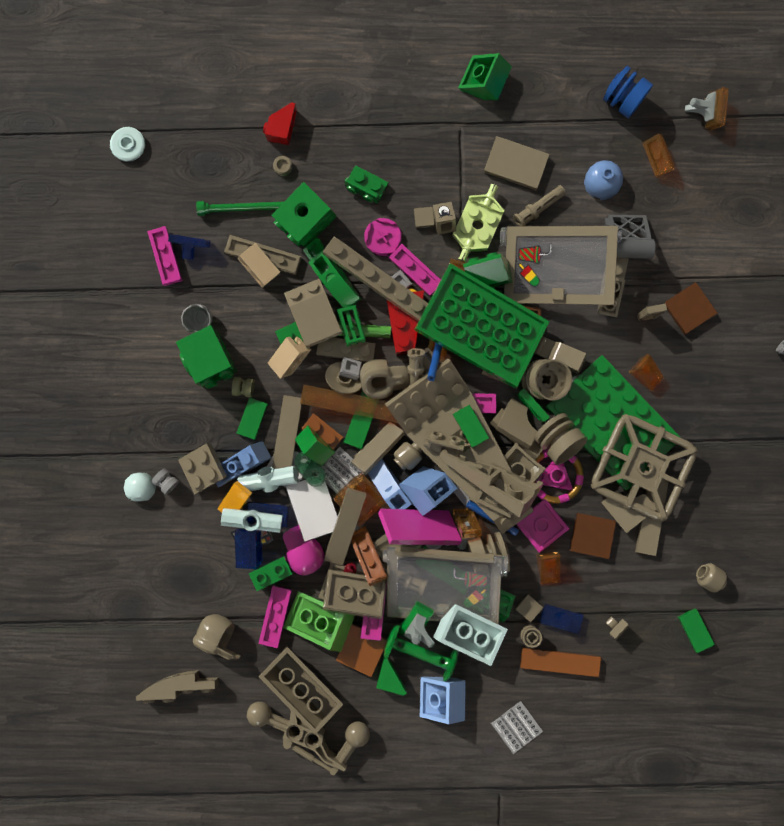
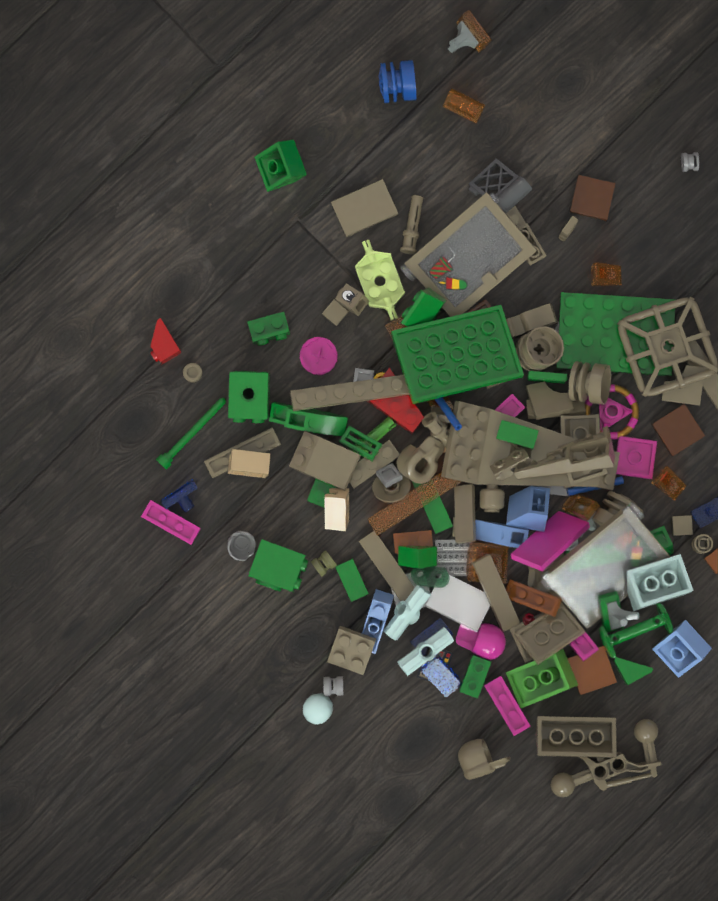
camera: 45 degrees left, 0 degrees up
light aqua wheel [110,127,145,162] -> none
dark tan slope [136,670,219,703] -> none
light orange tile [218,481,252,513] -> none
dark pink plate [389,244,441,297] -> none
medium blue cylinder [584,160,623,200] -> none

